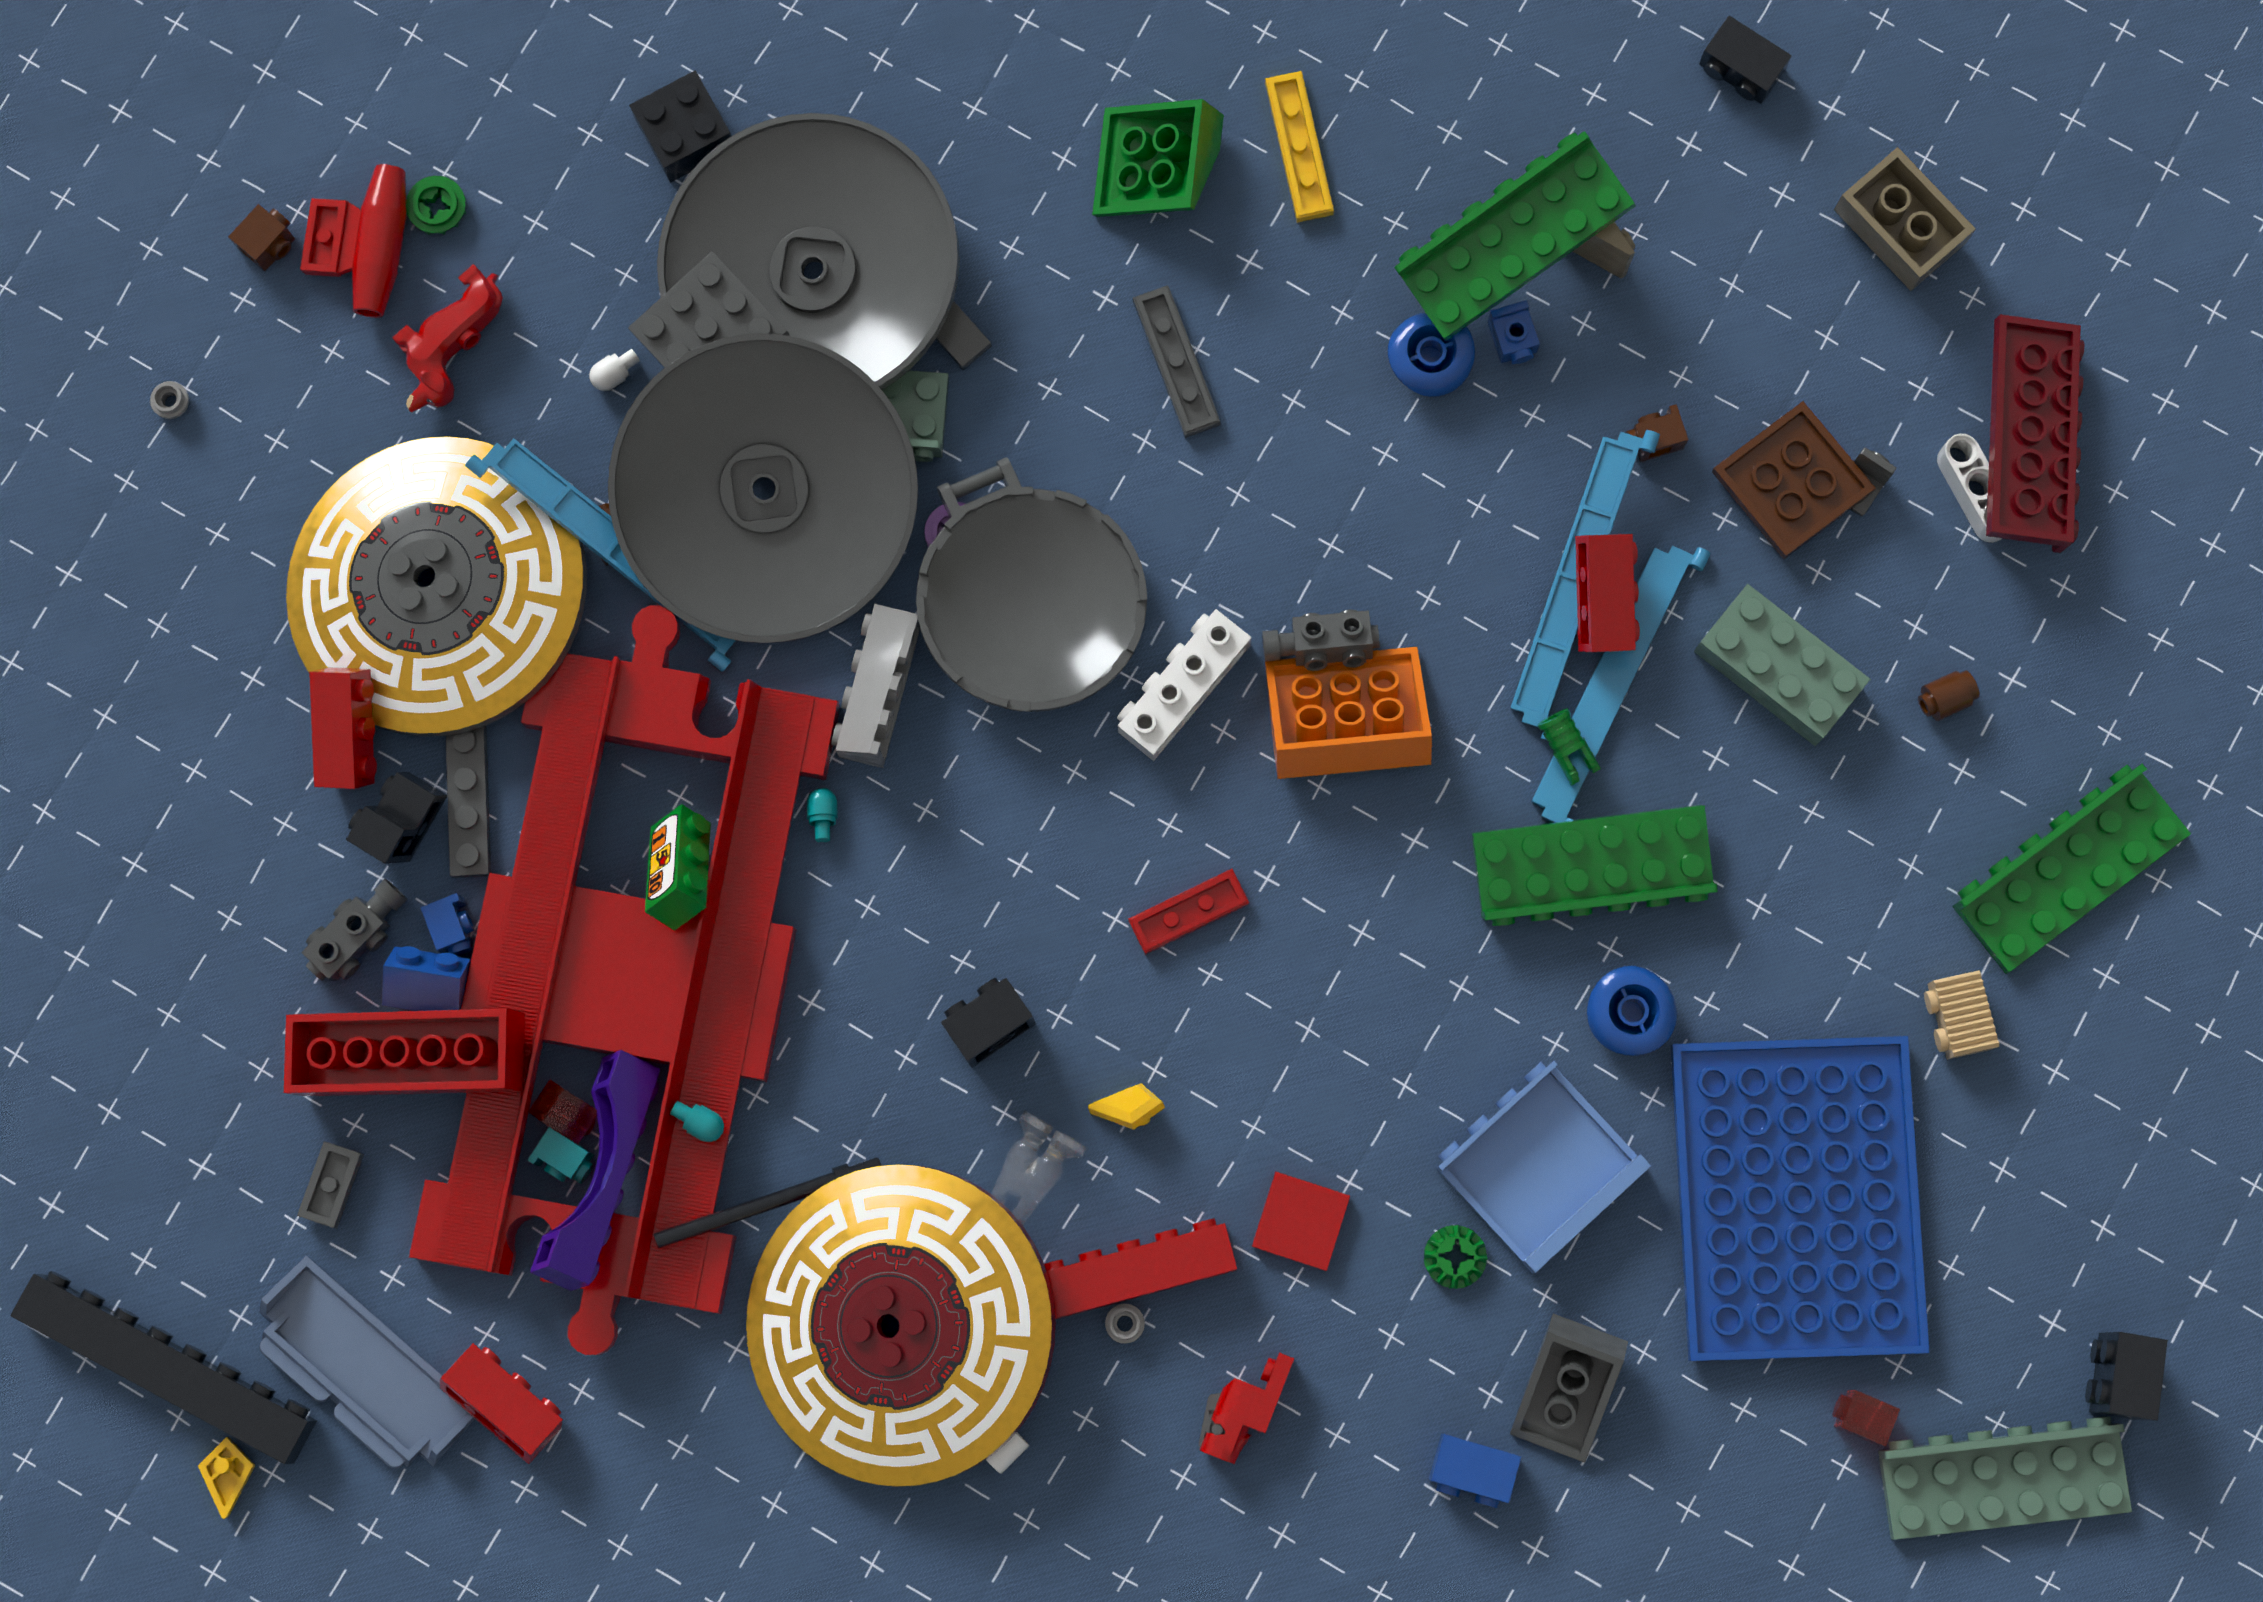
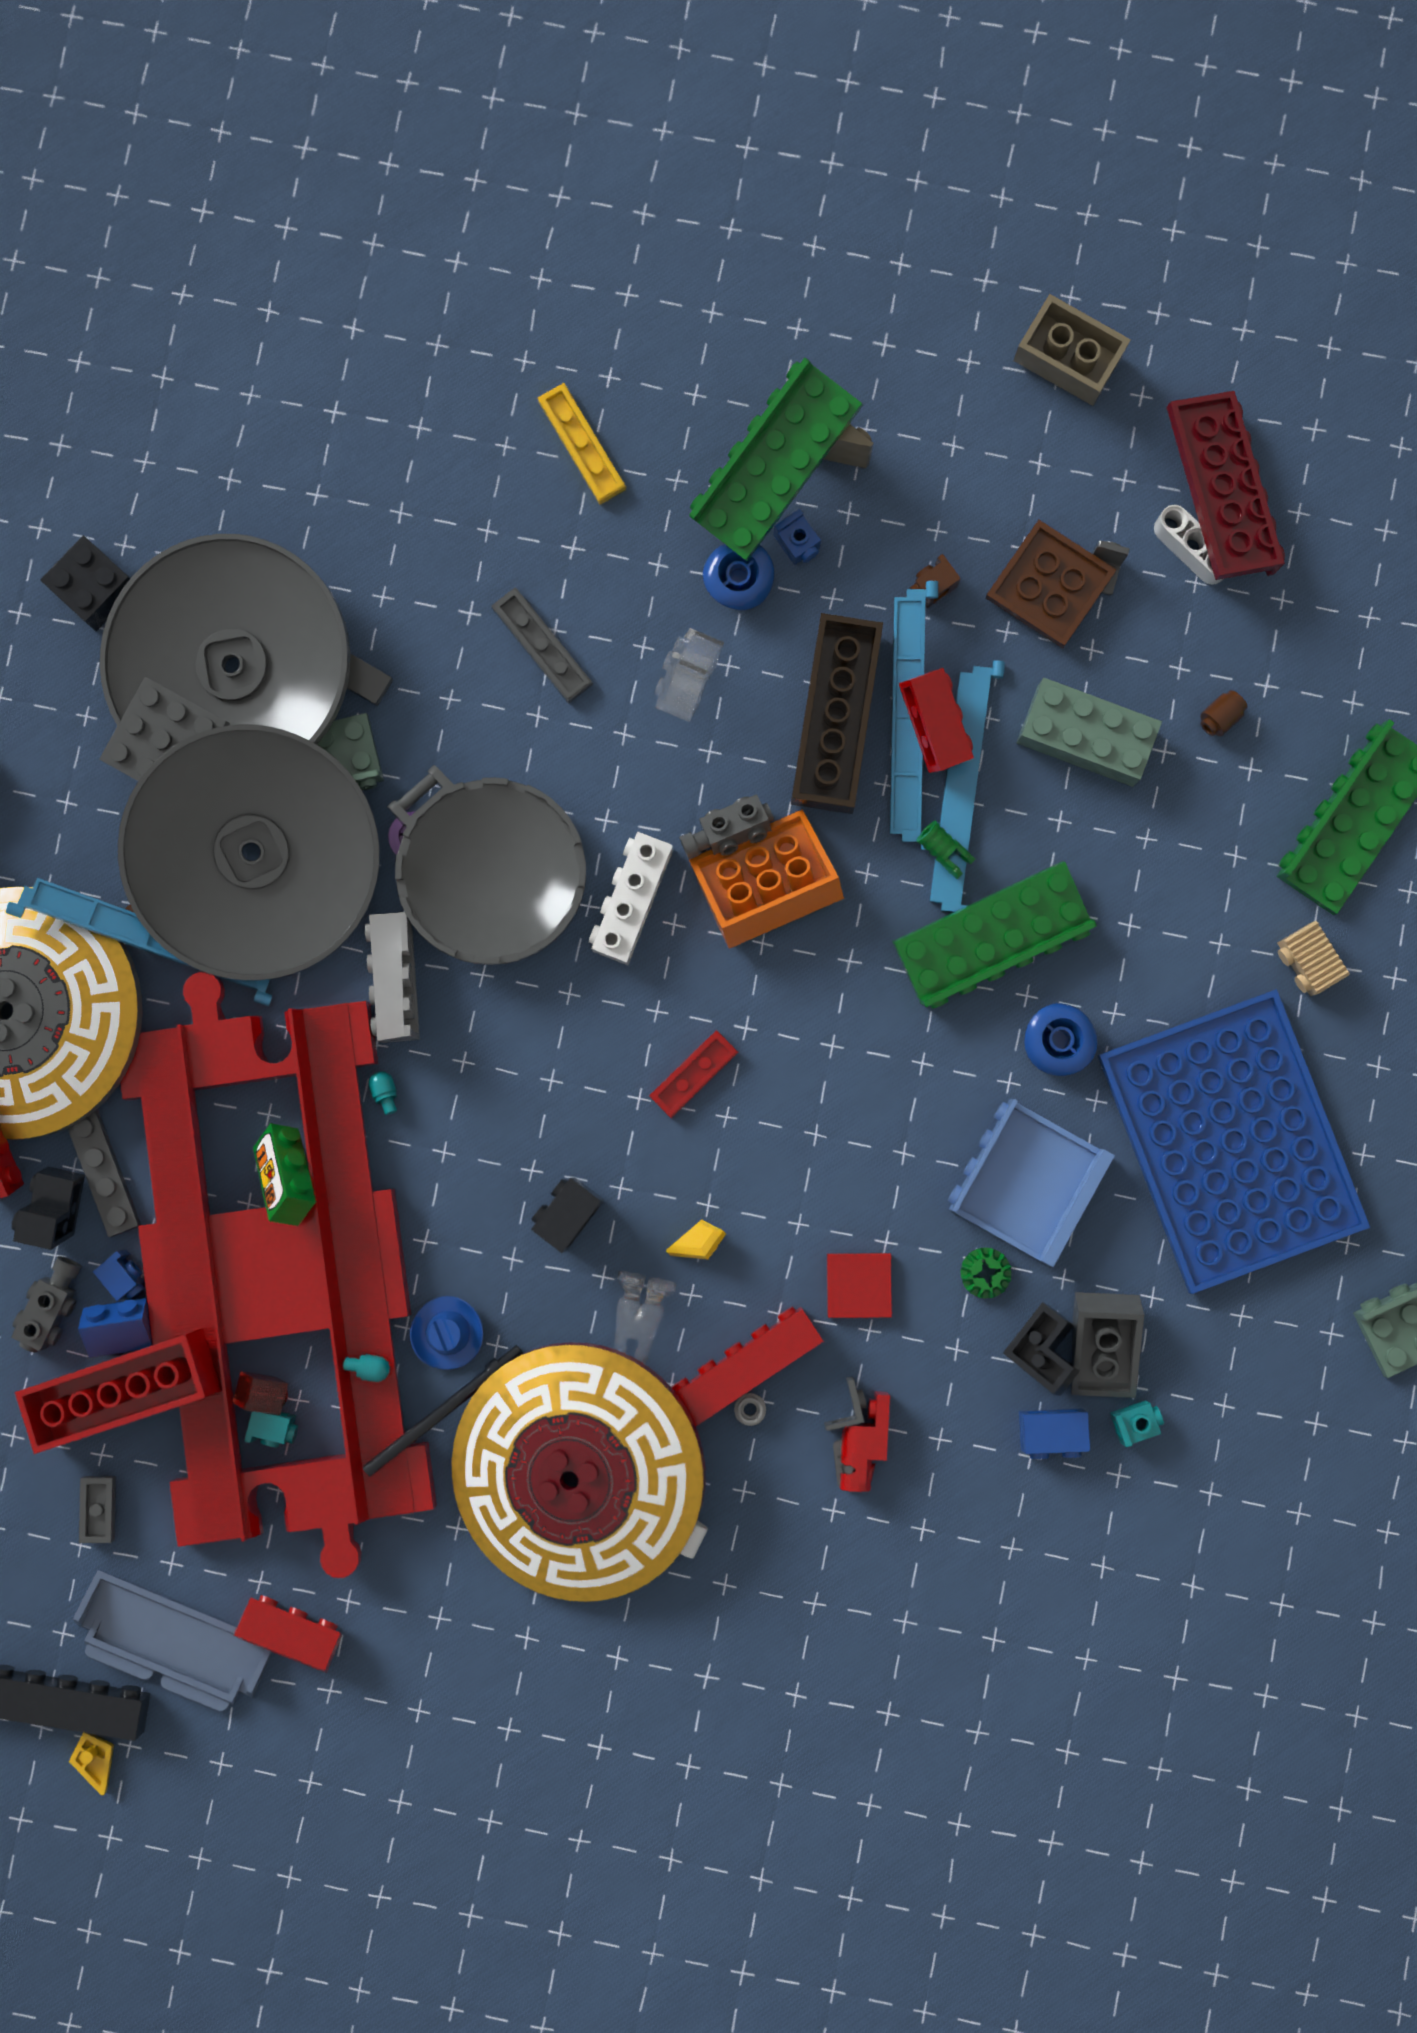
camera: 20 degrees left, 5 degrees up
dark purple arch [530,1050,660,1291] -> none
white cylinder [589,349,640,391] -> none
green slope [1092,99,1224,217] -> none
black brick [1699,15,1792,104] -> none
clear red brick [1832,1390,1900,1446] -> none
none -> blue hat [410,1296,483,1370]
none -> clear brick [654,628,724,722]
none -> dark brown brick [790,613,883,814]
none -> dark grey bracket [824,1376,867,1431]
none -> black brick [1003,1302,1080,1396]
none -> teal brick [1109,1400,1164,1448]

